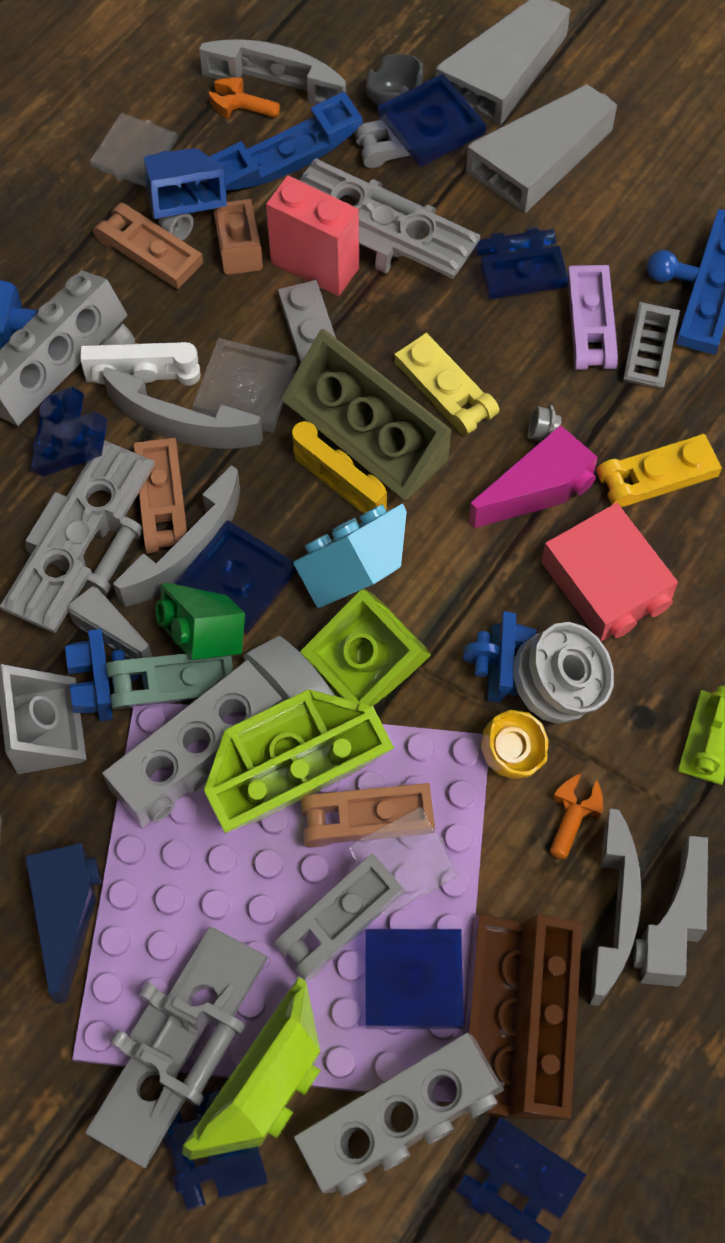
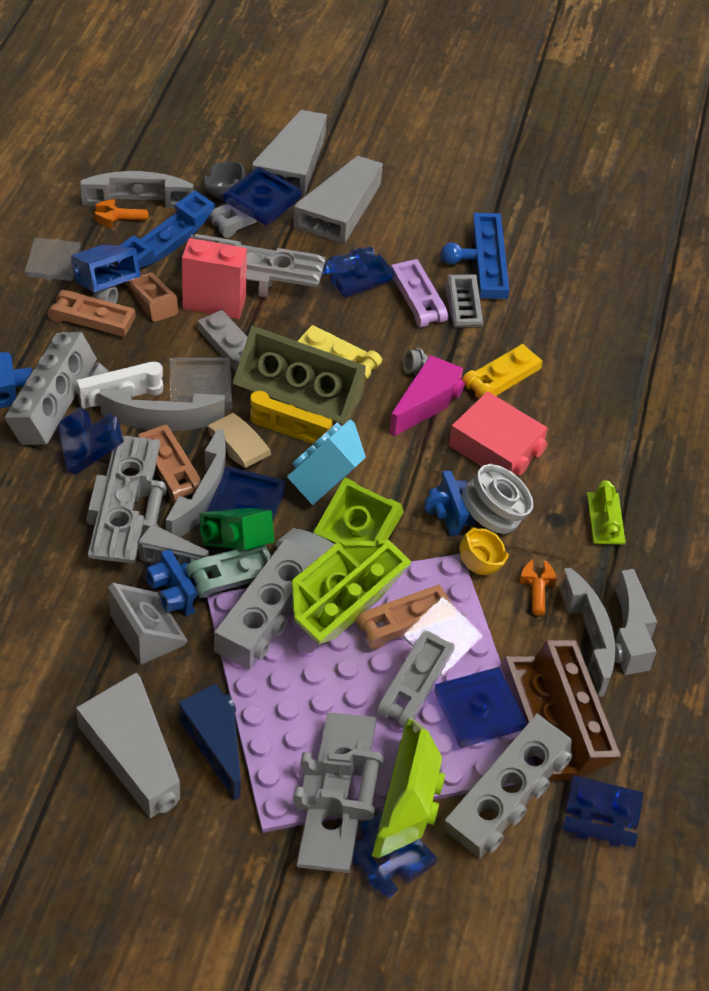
camera: 25 degrees left, 15 degrees down
none -> tan slope [207,413,271,468]

